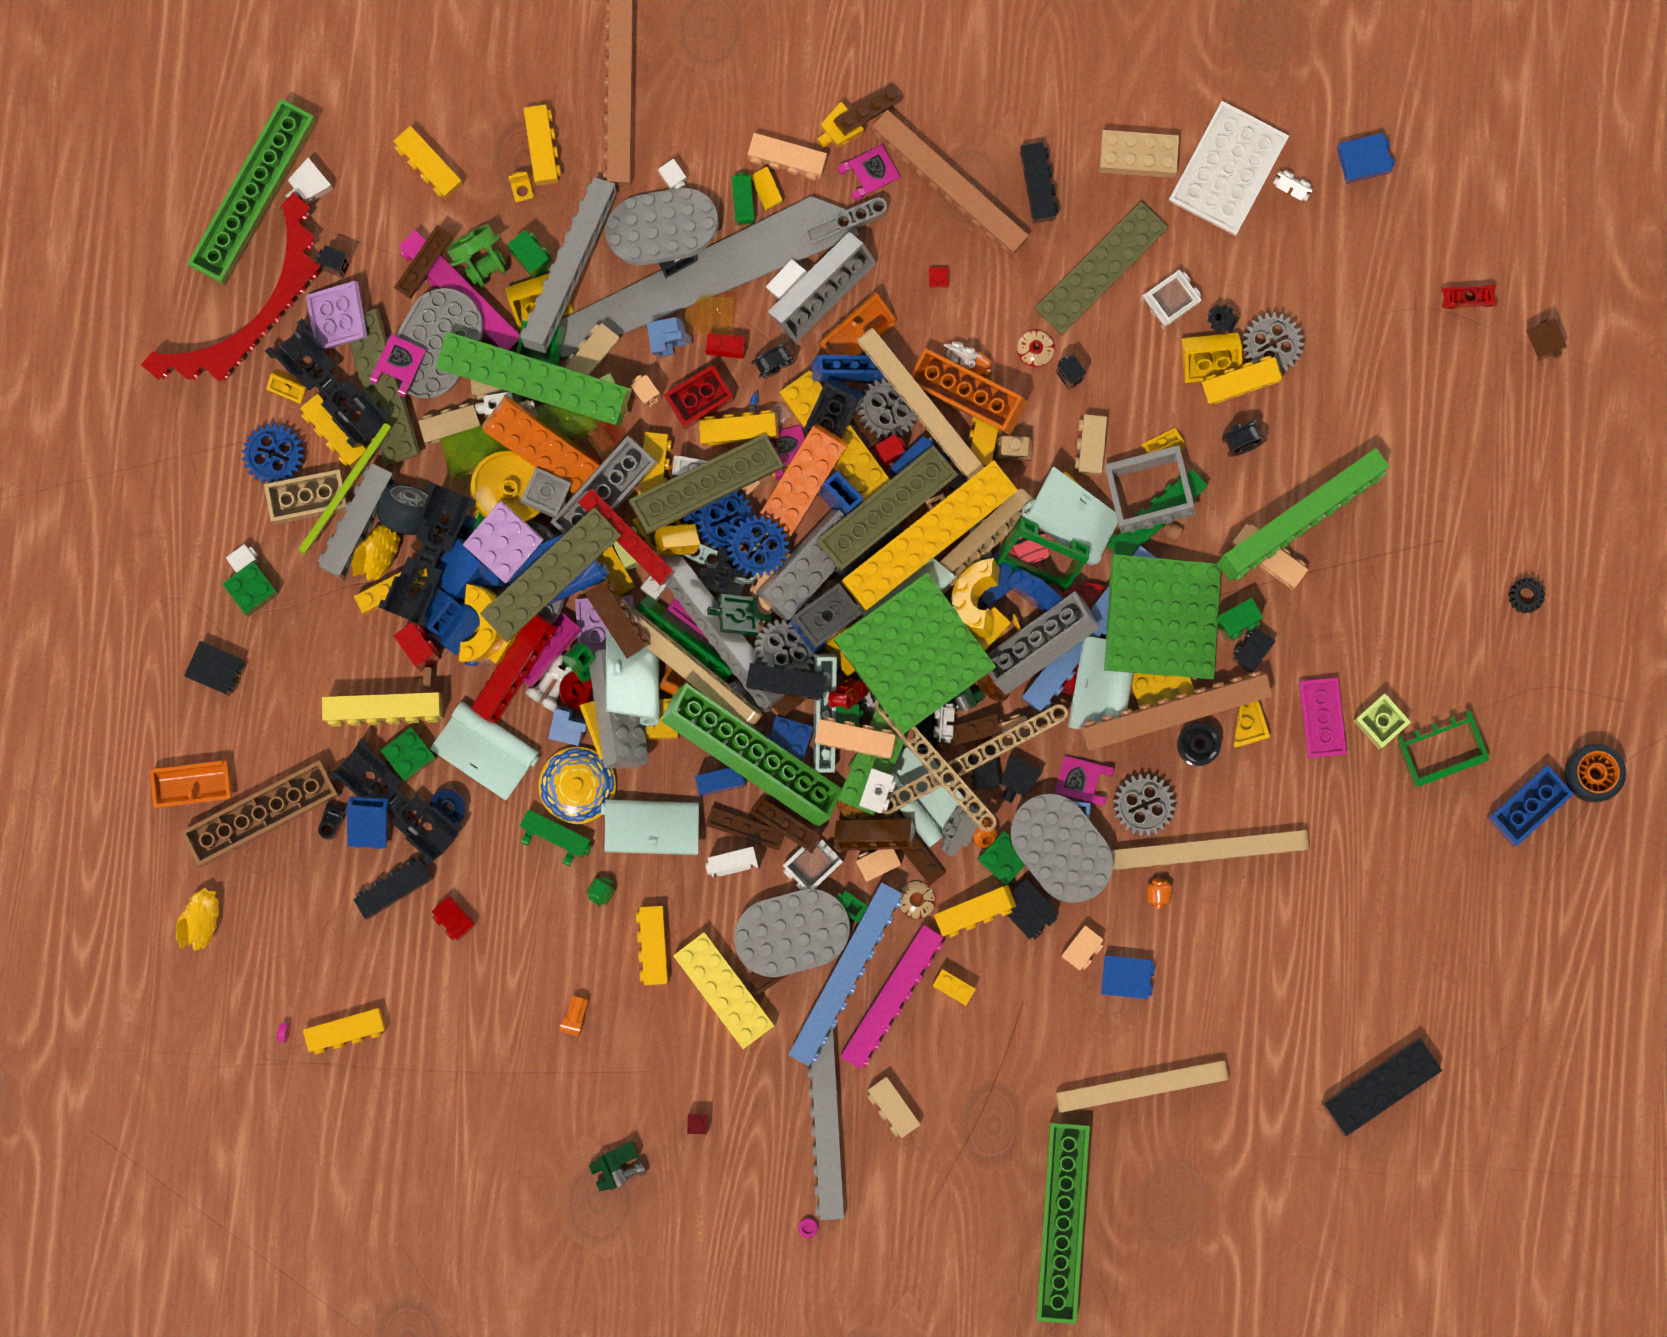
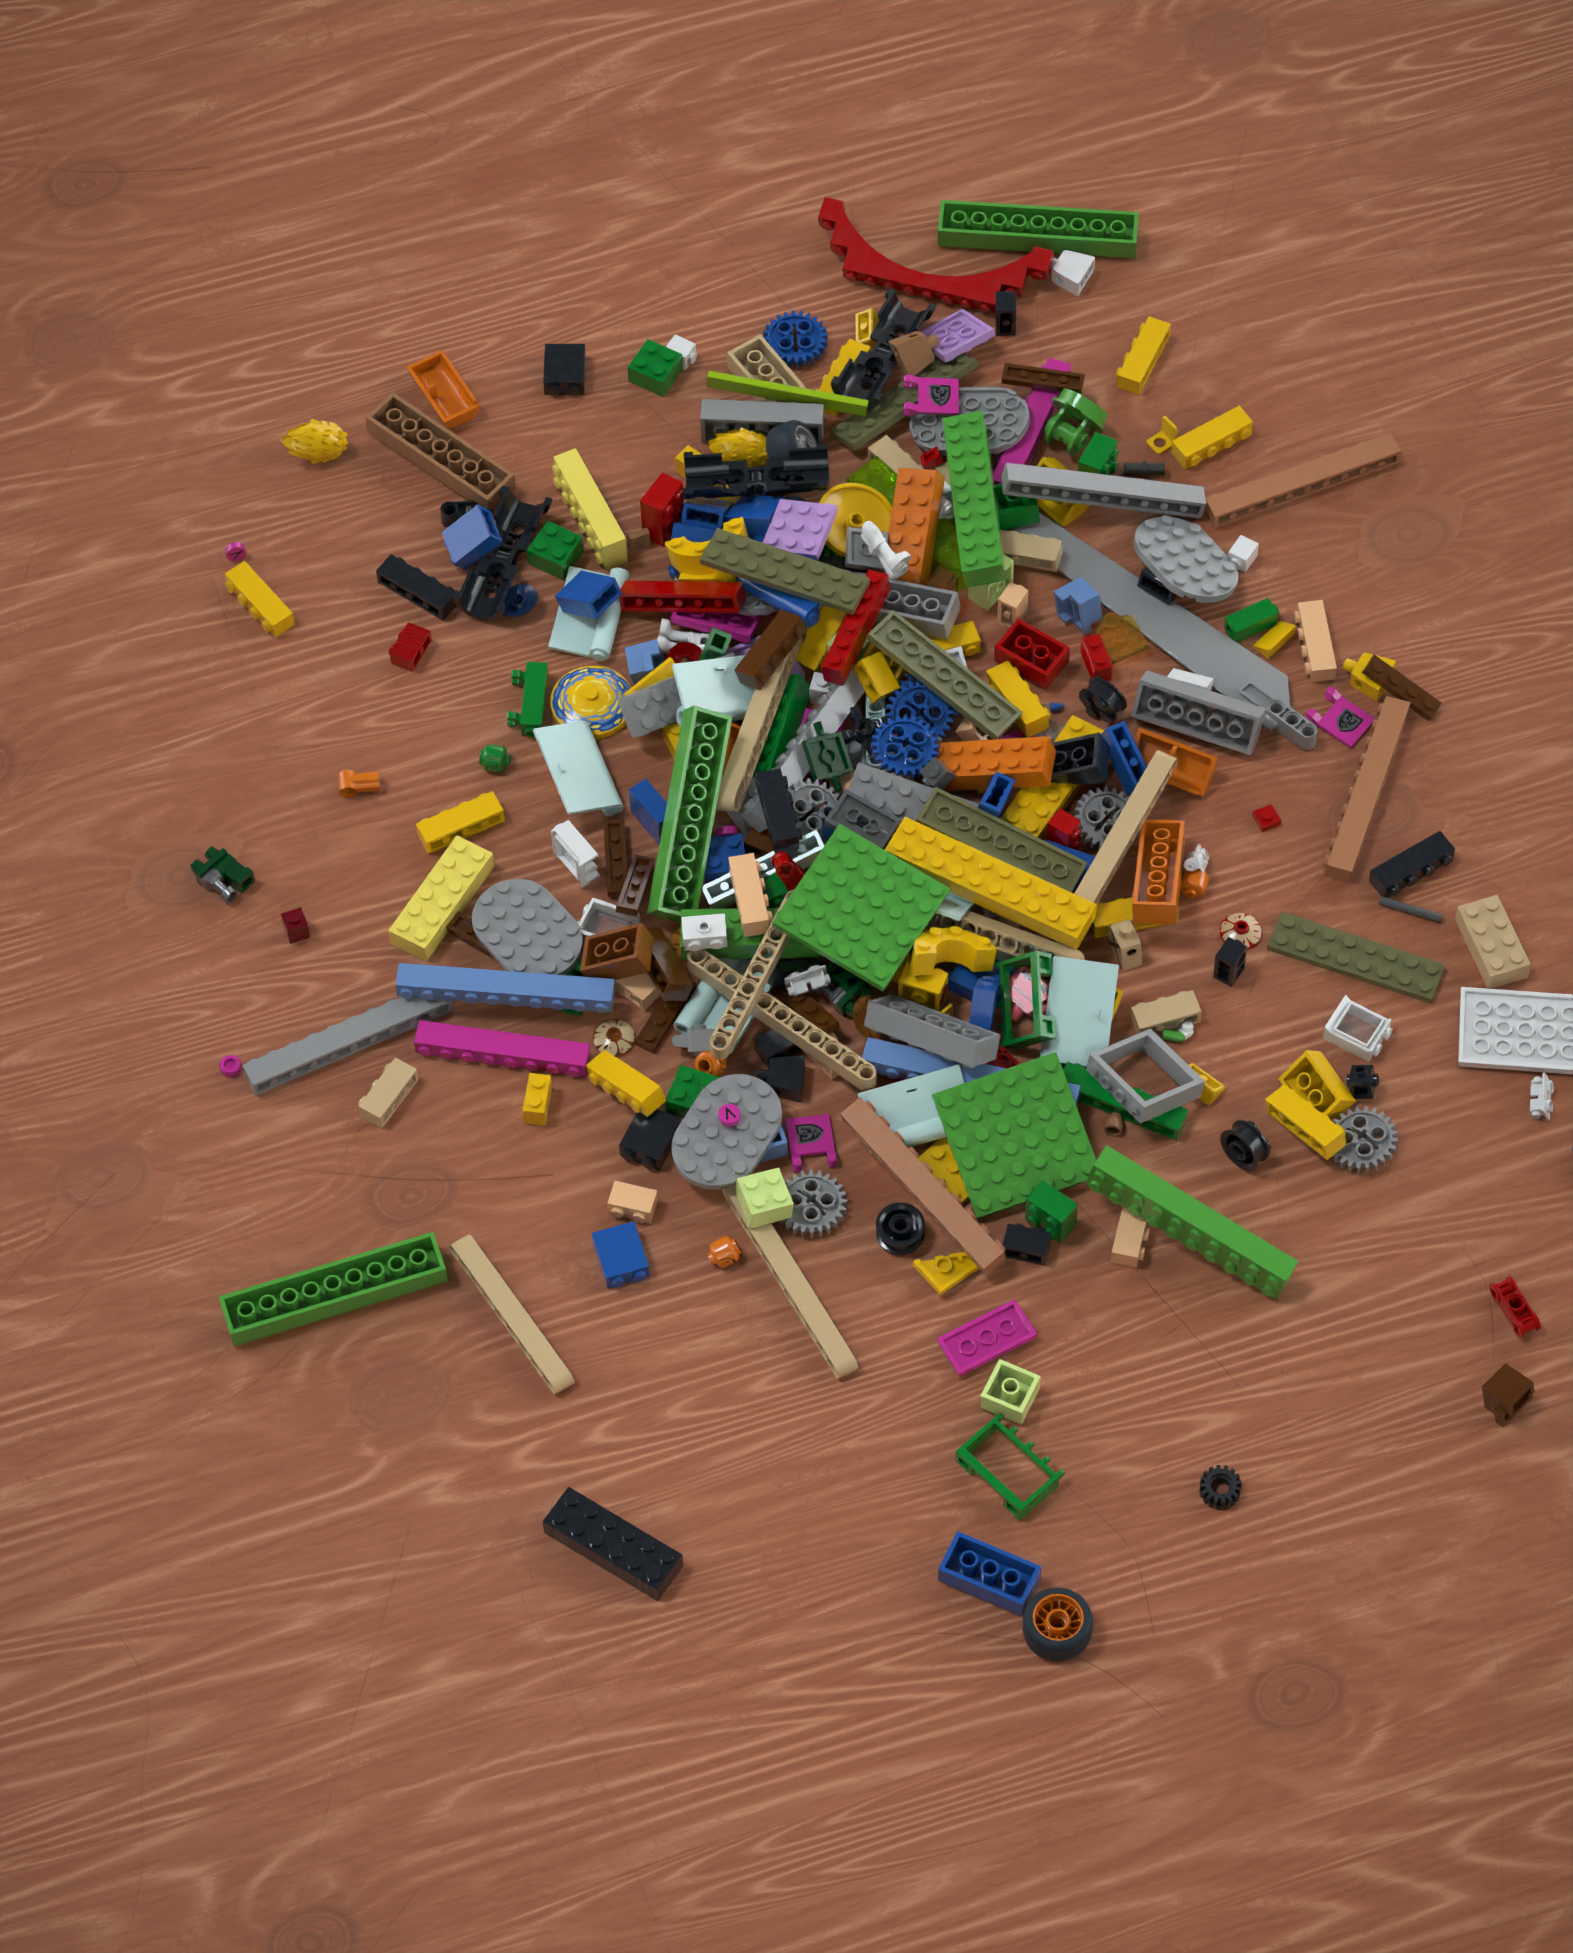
camera: 70 degrees right, 25 degrees down
none -> blue brick [555,570,622,619]
none -> dark orange brick [580,923,654,981]
none -> dark pink tile [716,825,738,836]
none -> dark pink tile [718,1104,740,1127]
none -> yellowish green brick [735,1168,794,1228]
none -> white piece [861,521,911,579]
none -> medium nougat torso [888,331,940,376]
none -> red plate [920,446,944,470]
none -> dark grey brick [920,757,956,790]
none -> pearl dark grey pin [1124,461,1165,477]
none -> arm [1163,1021,1194,1042]
none -> dark grey bar [1379,896,1443,923]

